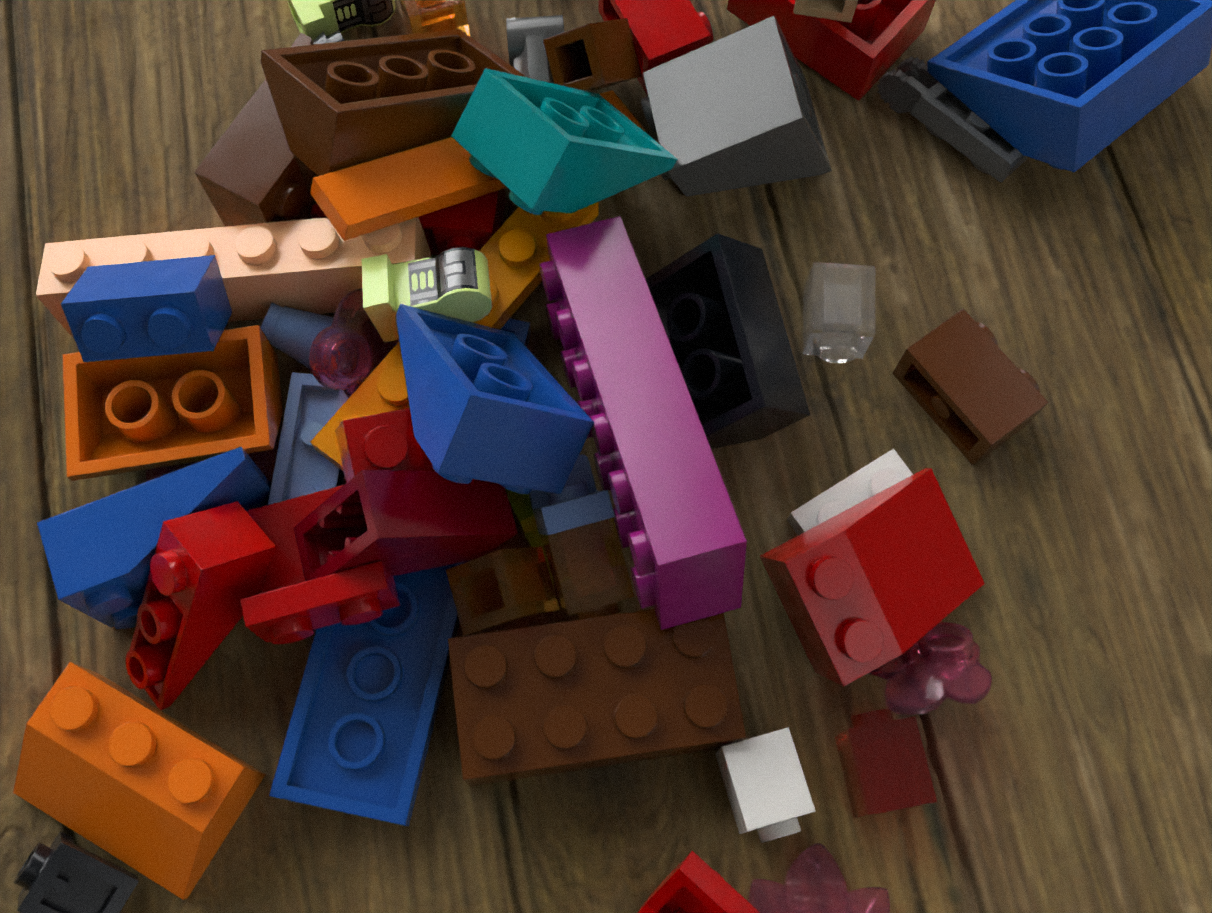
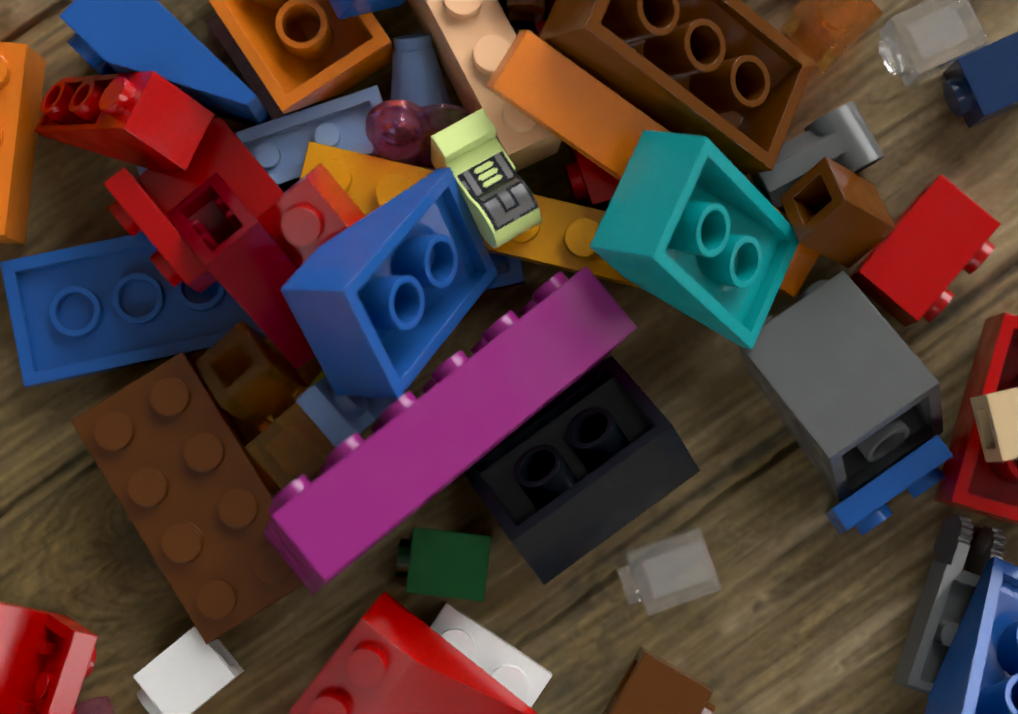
camera: 70 degrees right, 15 degrees up
none -> dark green brick [396,526,492,602]
none -> blue plate [826,434,953,536]

